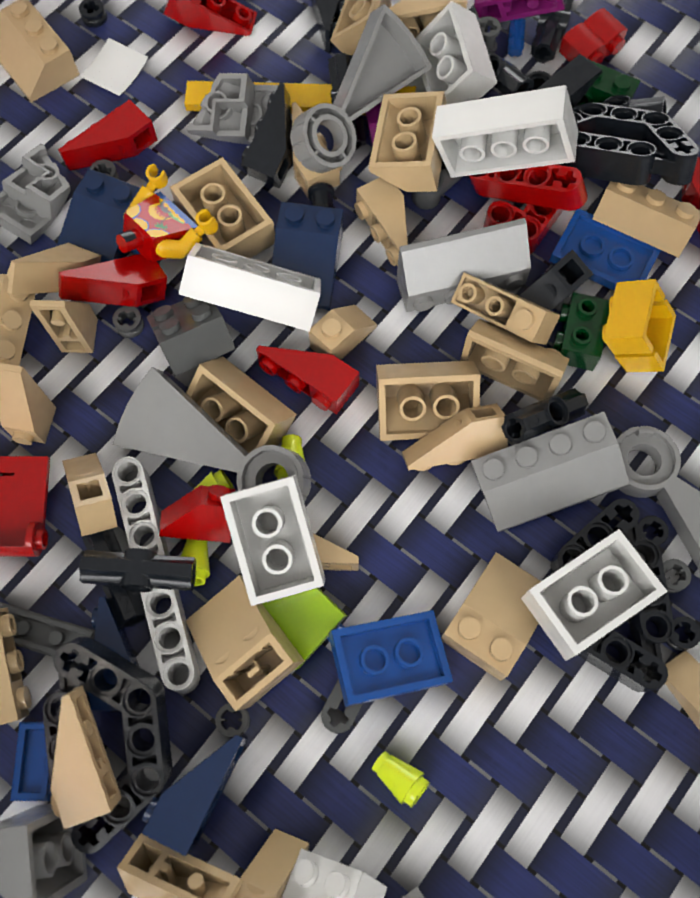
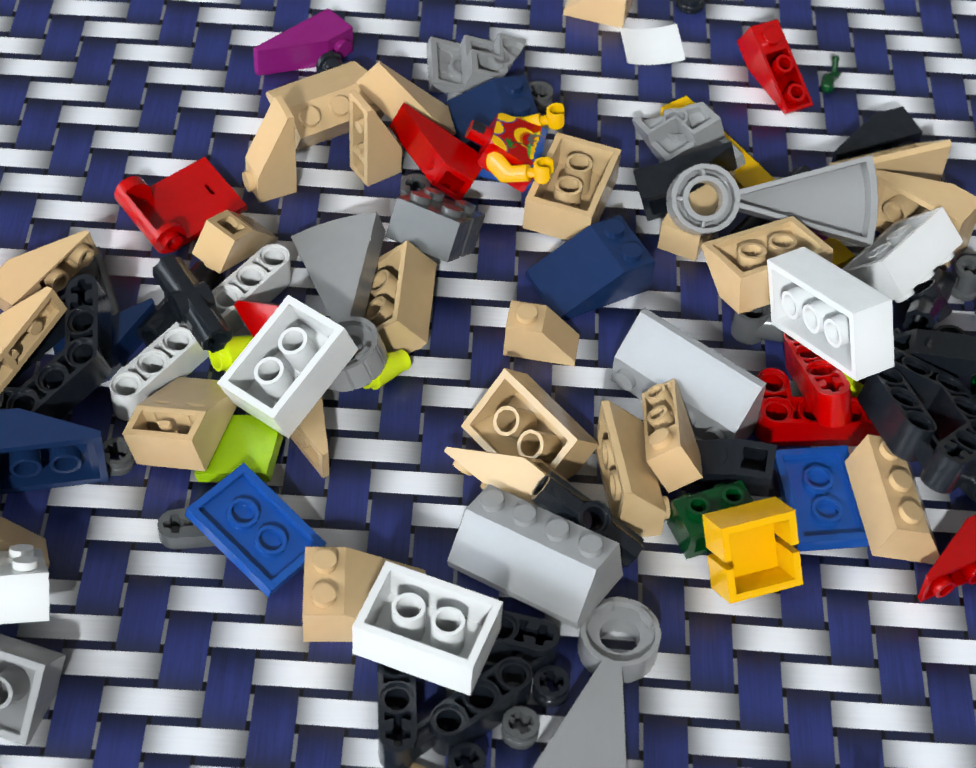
camera: 50 degrees right, 20 degrees down
red slope [58,99,158,171] -> none
white brick [179,242,321,332] -> none
red slope [256,346,359,415] -> none
black bush [307,183,335,208] -> none
tan slope [354,177,408,267] -> none
neon yellow cone [372,751,430,808] -> none

